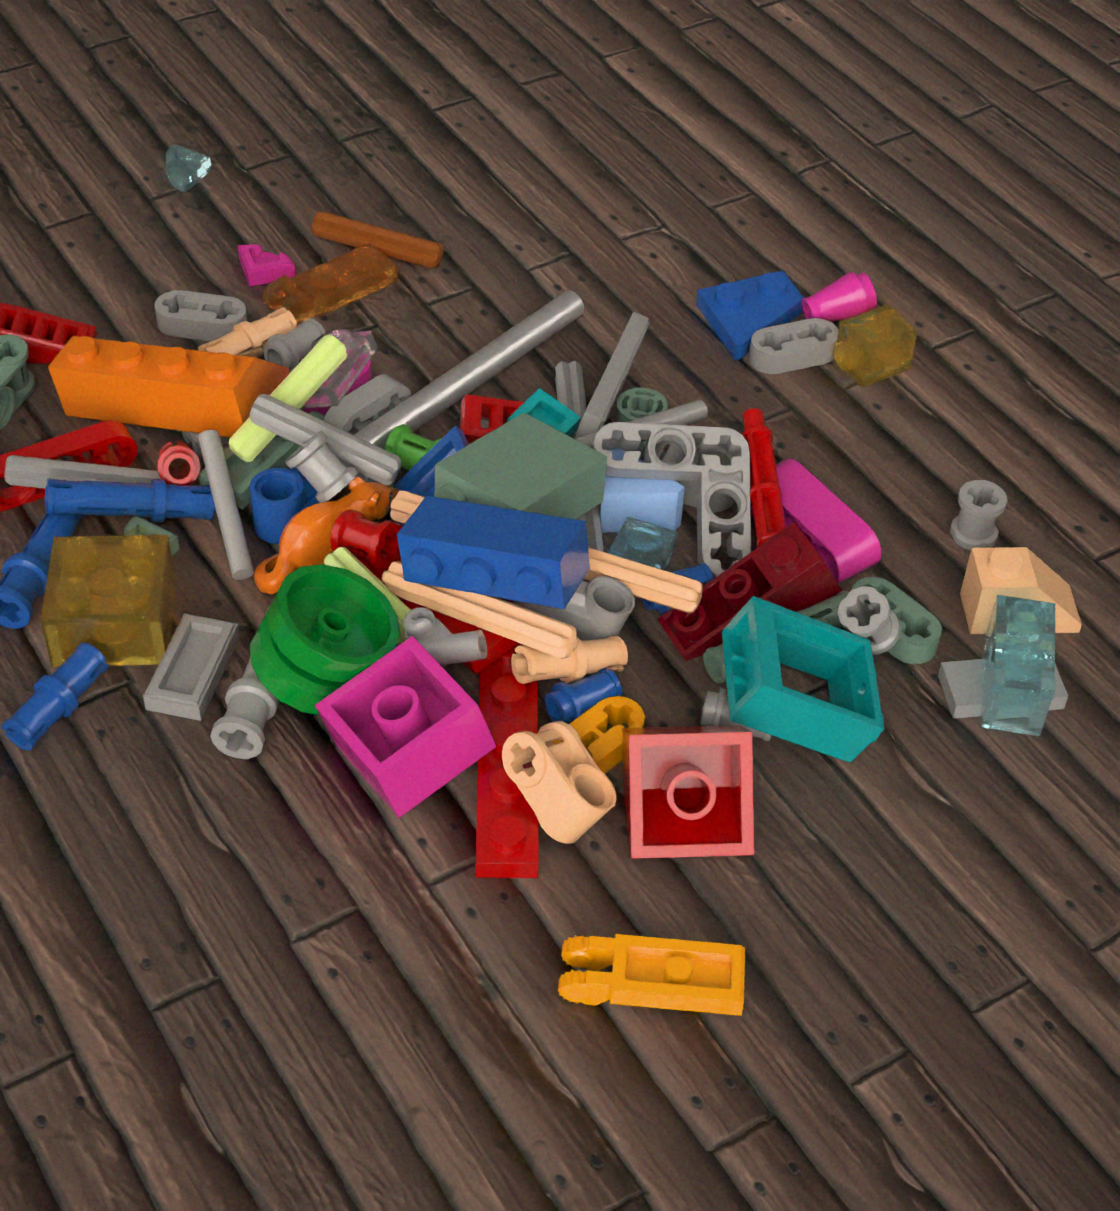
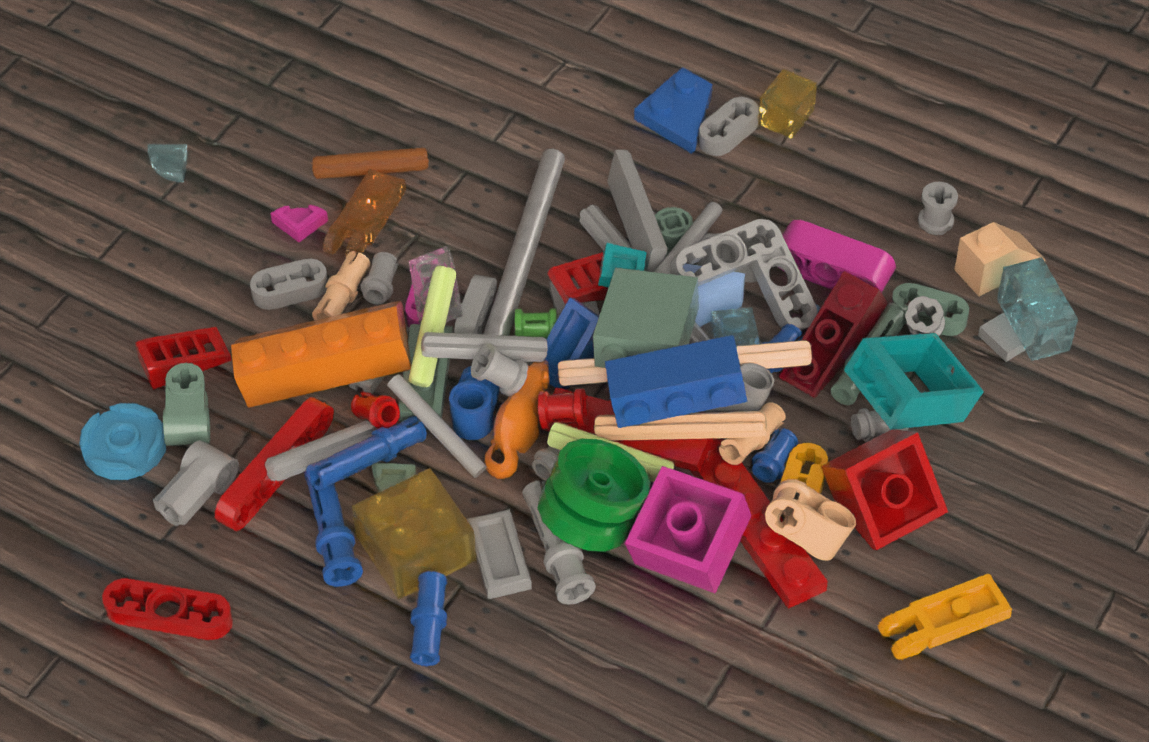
camera: 25 degrees left, 5 degrees up
light grey arm [403,607,487,666] -> none
red piece [742,408,786,548] -> none
dark pink cone [801,272,877,322] -> none

